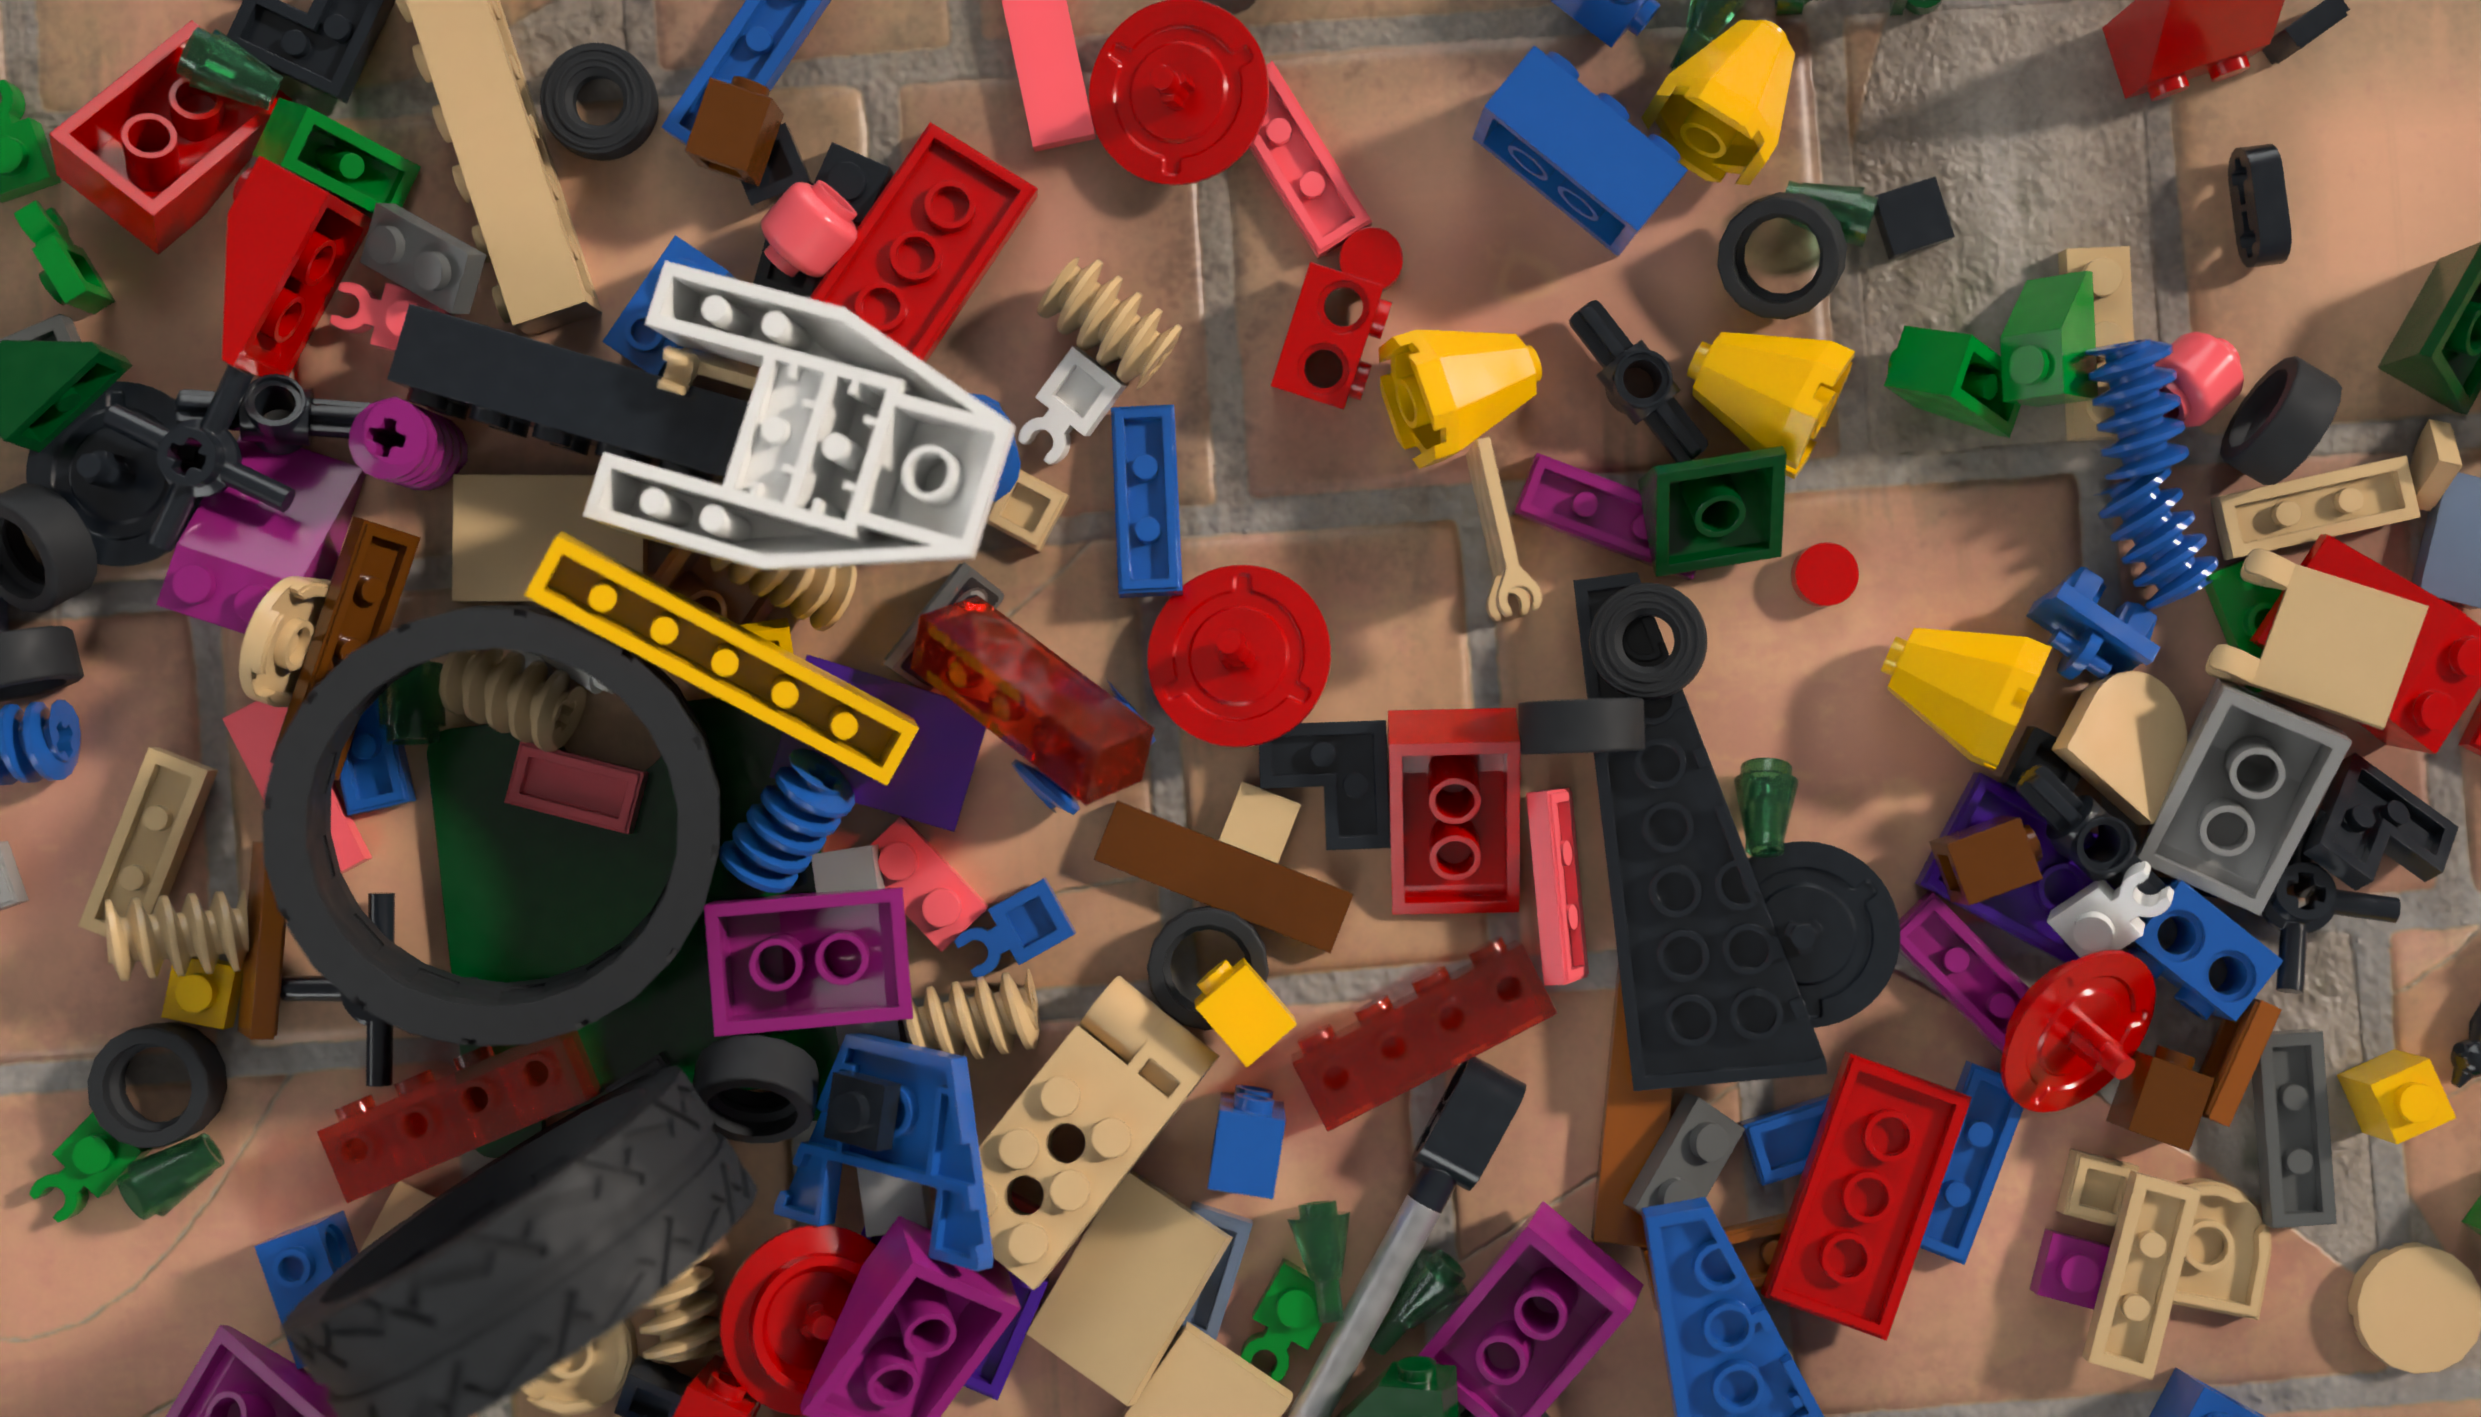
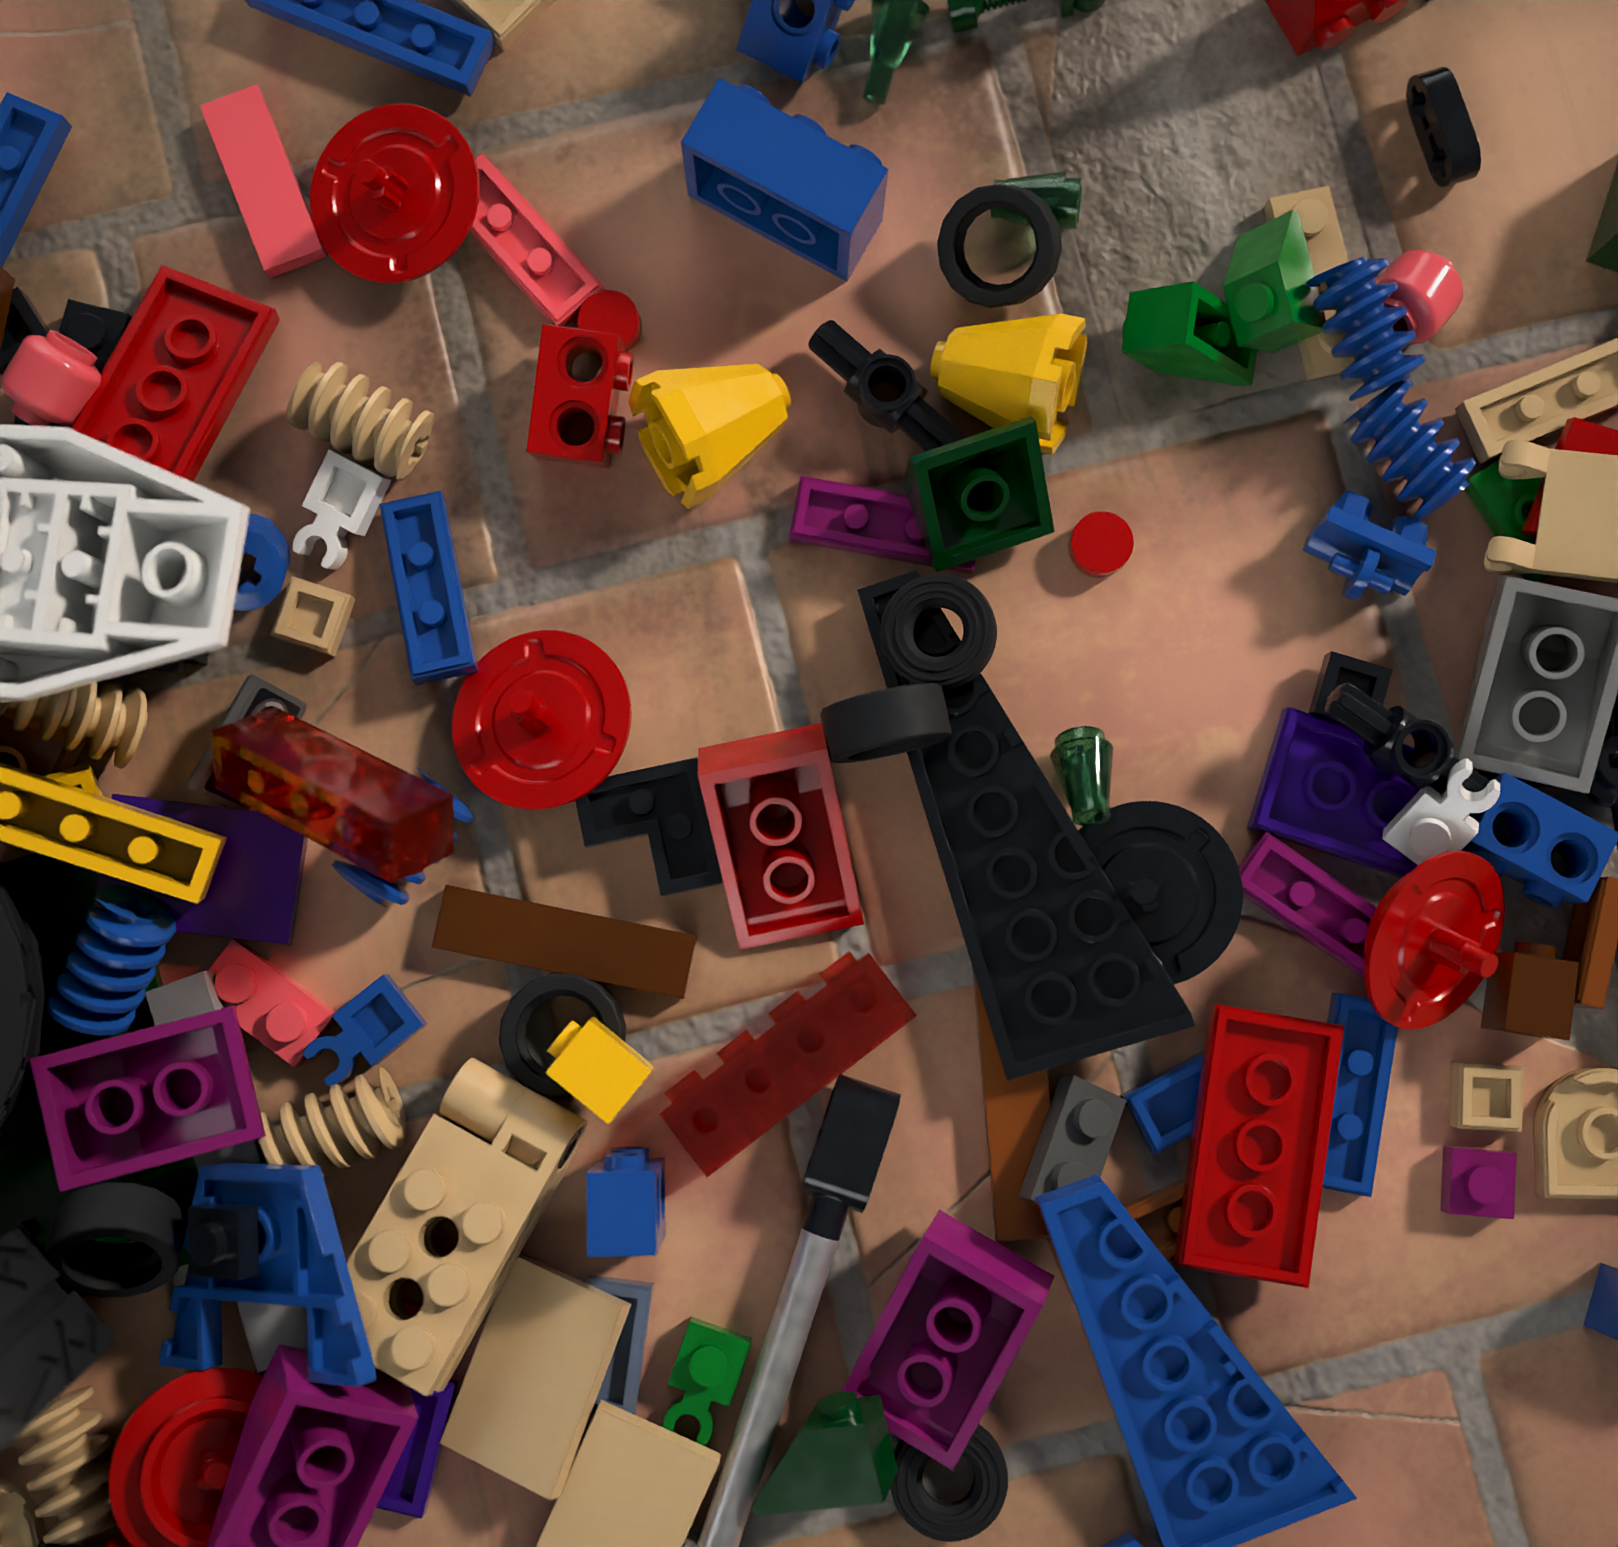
camera: 20 degrees left, 5 degrees down
tan tile [1219,781,1301,863] -> none
clear green cone [1287,1200,1350,1323] -> none
clear green cone [1369,1249,1467,1356] -> none
tan flag [1466,437,1542,622] -> none
coral tile [1526,788,1589,986] -> none
yellow cone [1641,20,1795,185] -> none
black tile [1870,176,1955,260] -> none
yellow cone [1881,628,2052,771] -> none
reddish brown brick [1929,816,2043,906] -> none
tan tile [2051,671,2187,825] -> none
tan plate [2082,1170,2202,1380] -> none
black tyre [2220,356,2342,485] -> none

